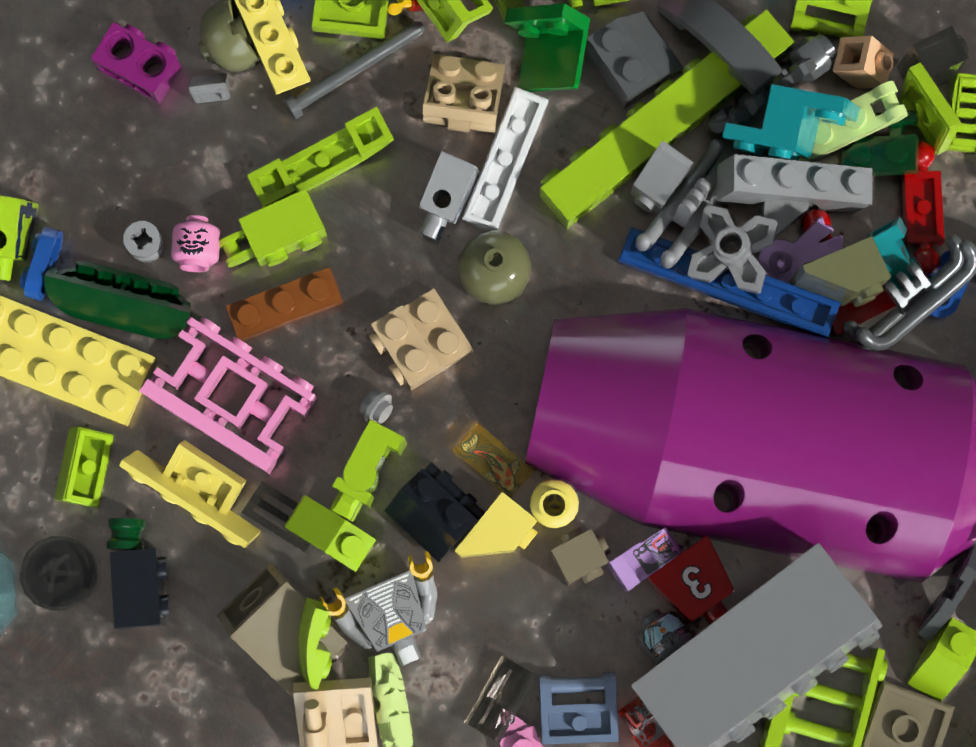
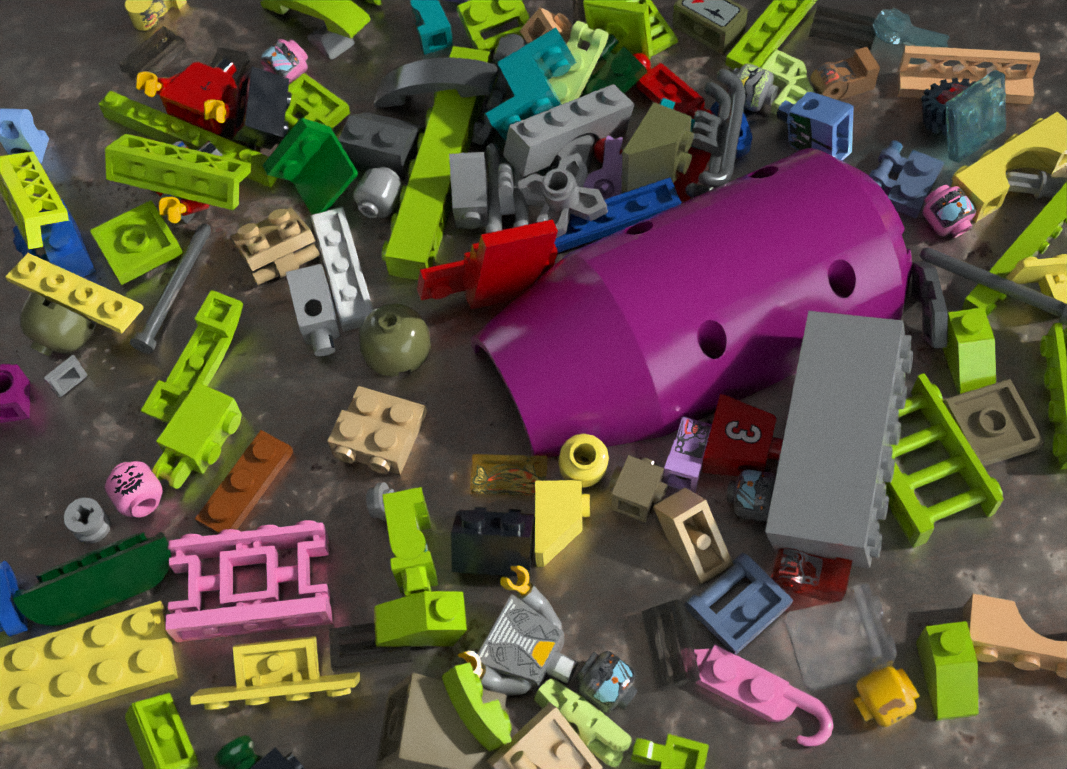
camera: 30 degrees left, 20 degrees down
none -> light grey head [353,167,403,218]
none -> red slope [417,219,558,309]
none -> head [575,651,638,713]
none -> tan slope [653,488,733,584]

